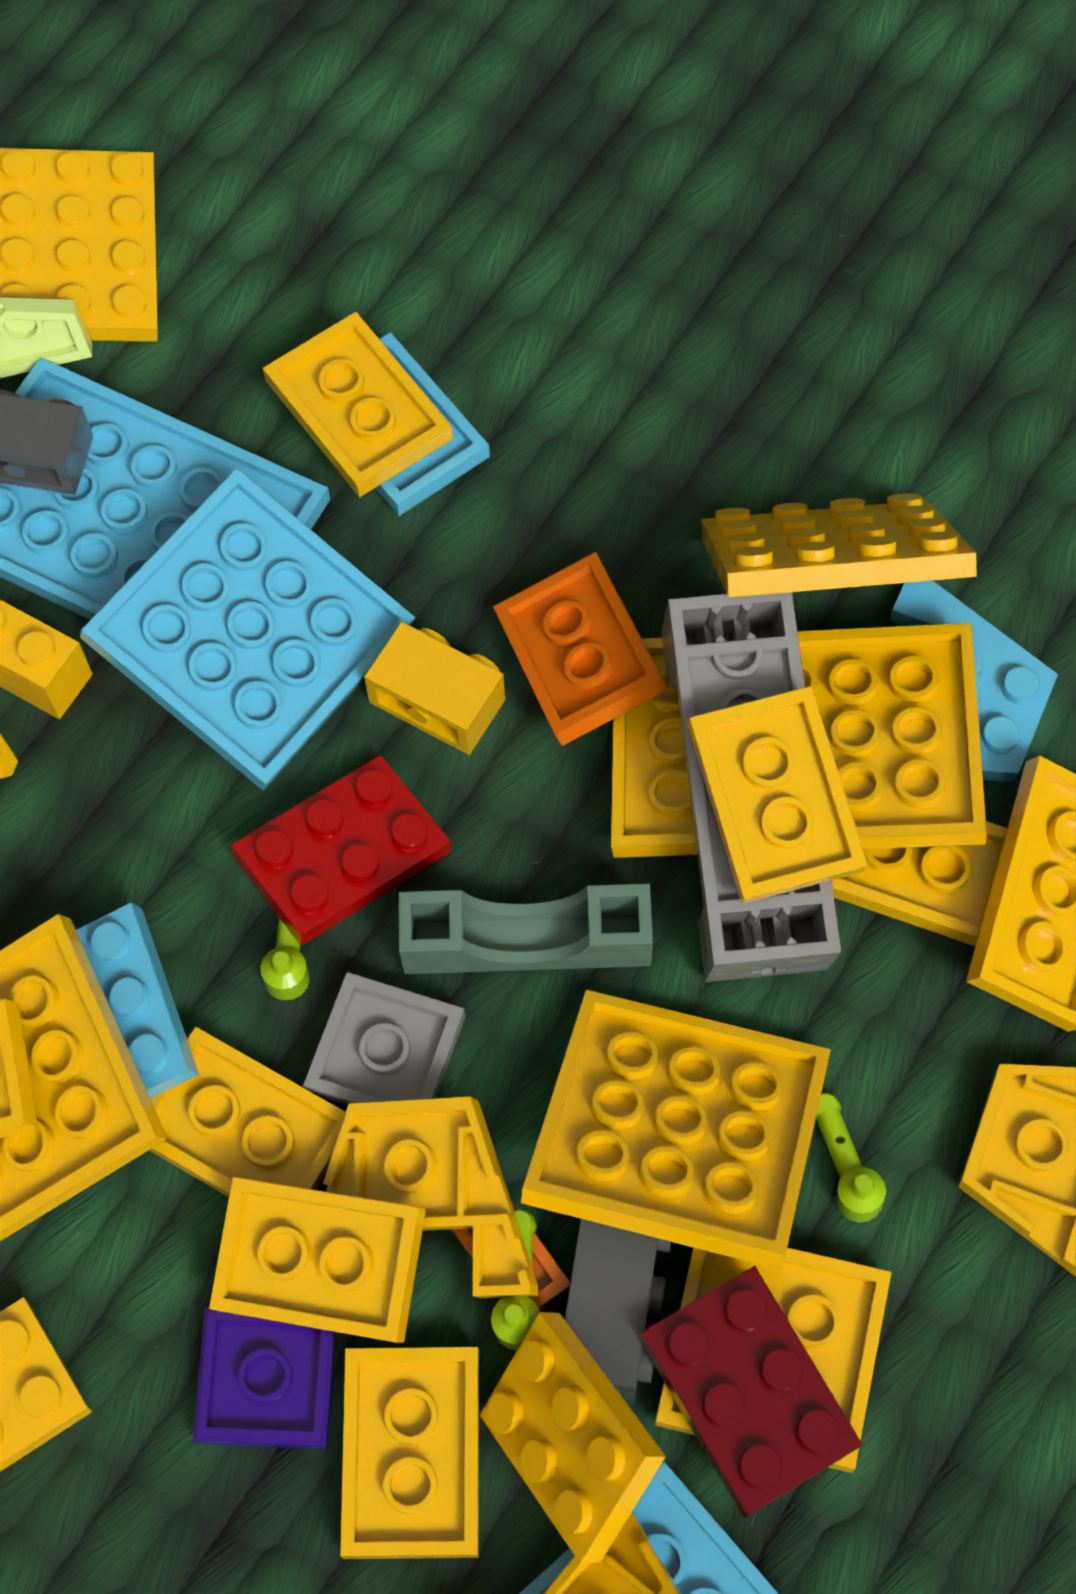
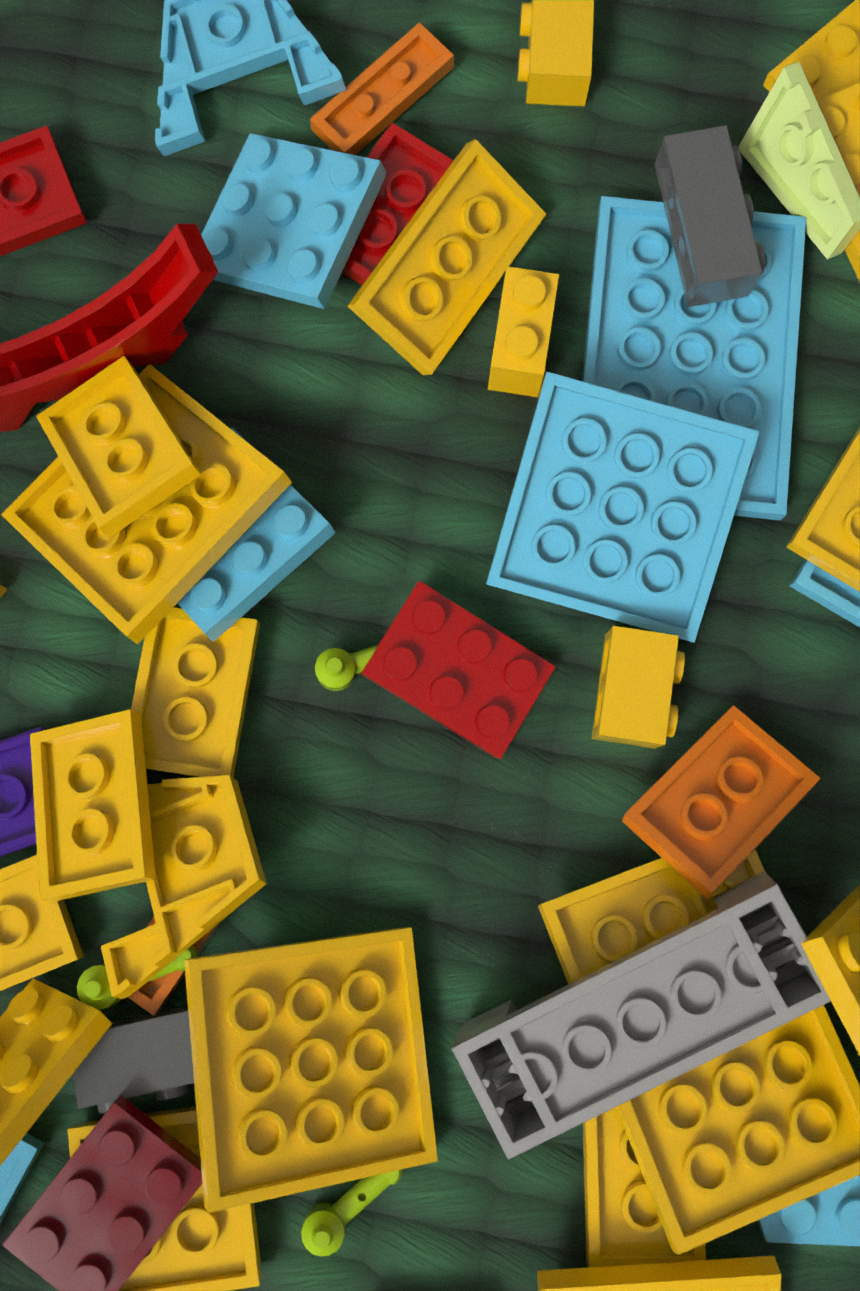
camera: 65 degrees right, 15 degrees up
light grey plate [303,972,466,1107] -> none
sand green arch [399,884,653,974] -> none
yellow plate [687,686,868,904] -> none

